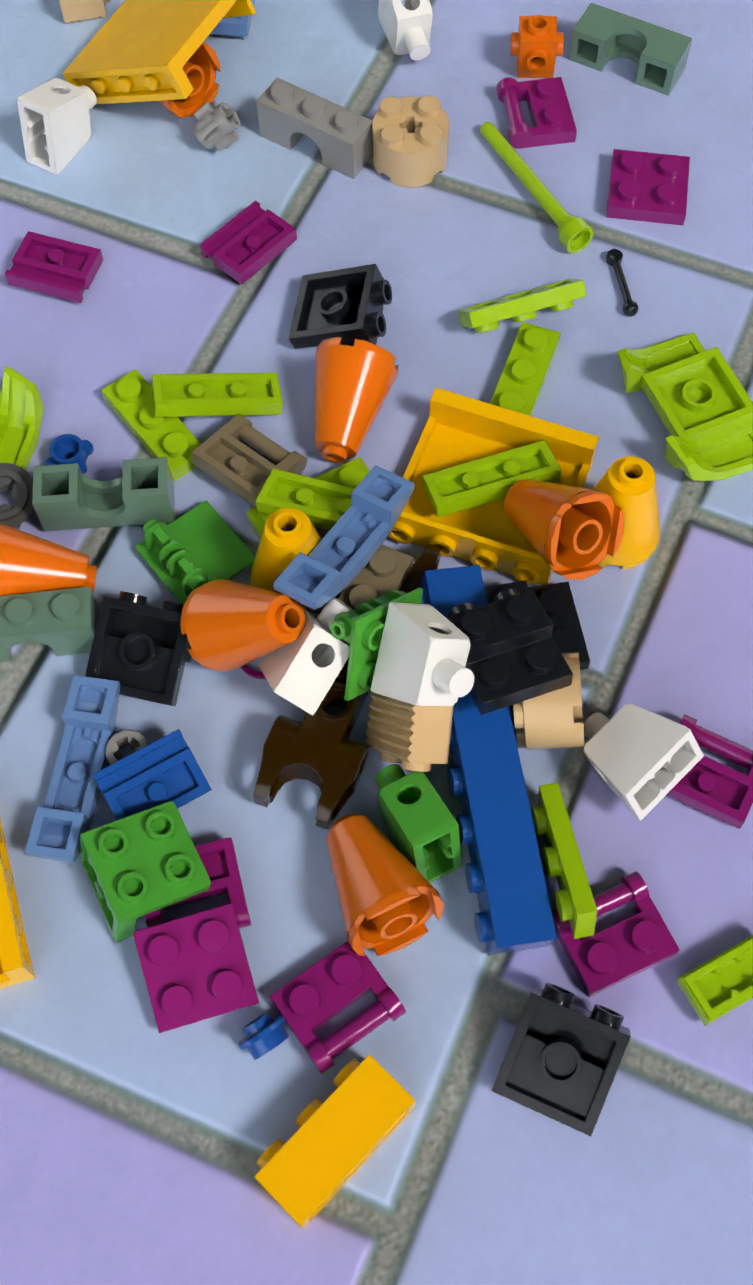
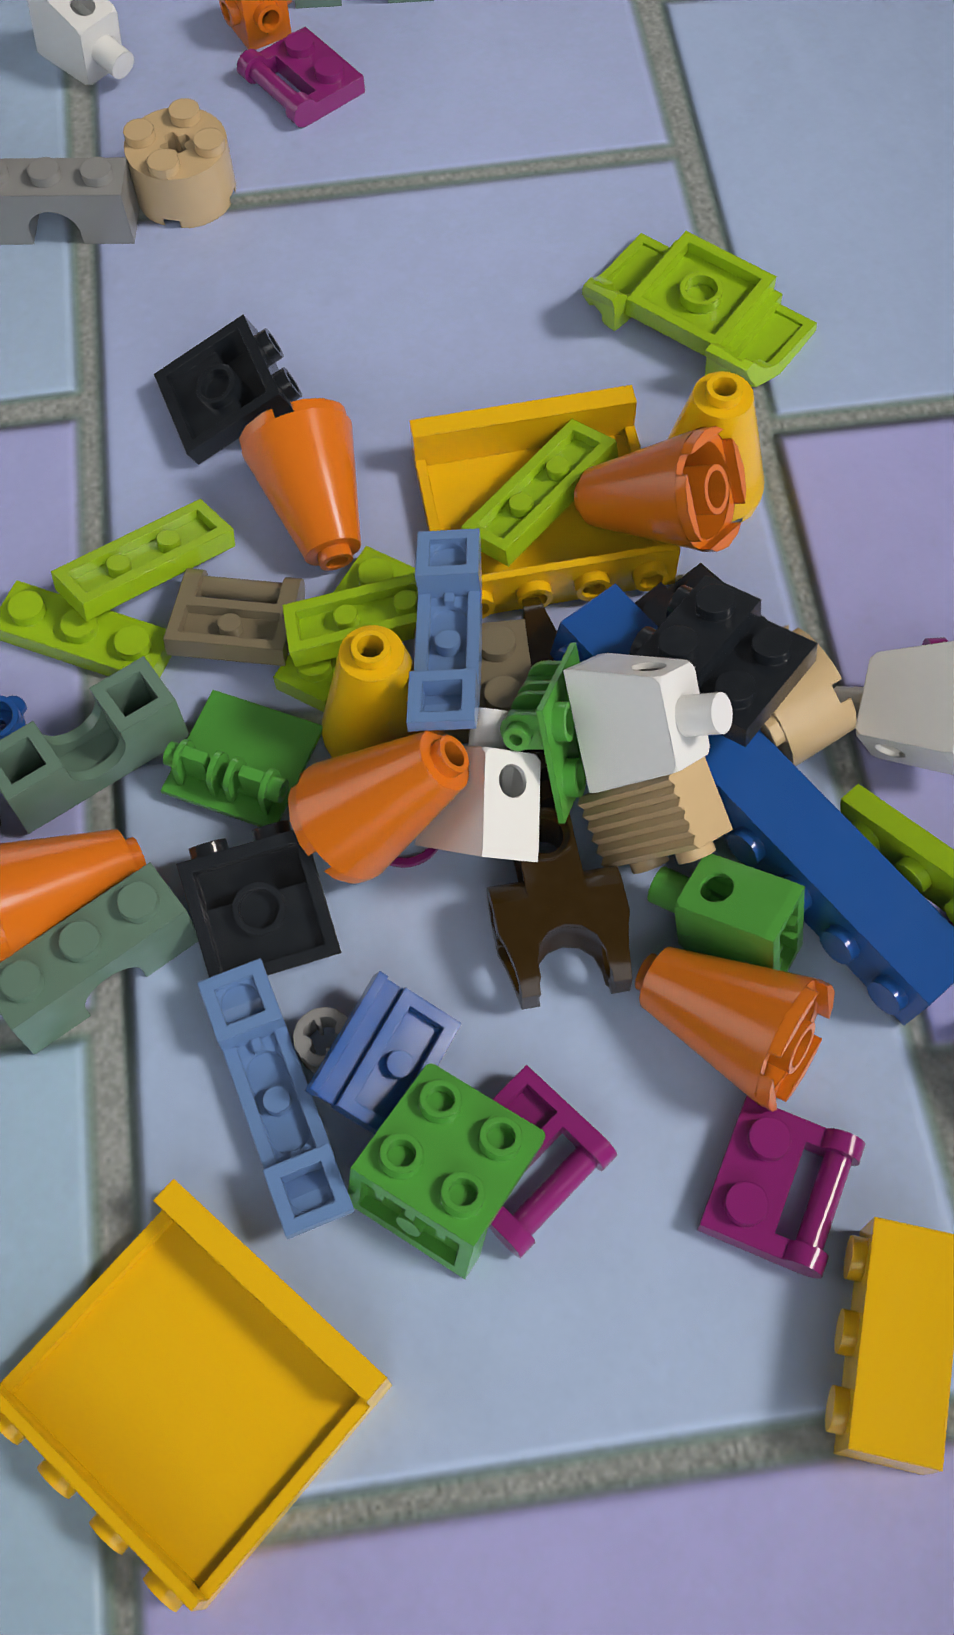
camera: 30 degrees left, 0 degrees up
magenta plate [133,902,259,1033] -> none
magenta plate [200,200,297,285] -> none
blue plate [238,1012,289,1060] -> none
lime plate [458,278,587,333] -> none
lime piece [480,122,594,253] -> none
lime plate [490,322,561,416] -> none
magenta plate [606,149,690,225] -> none
black hinge [606,249,639,317] -> none

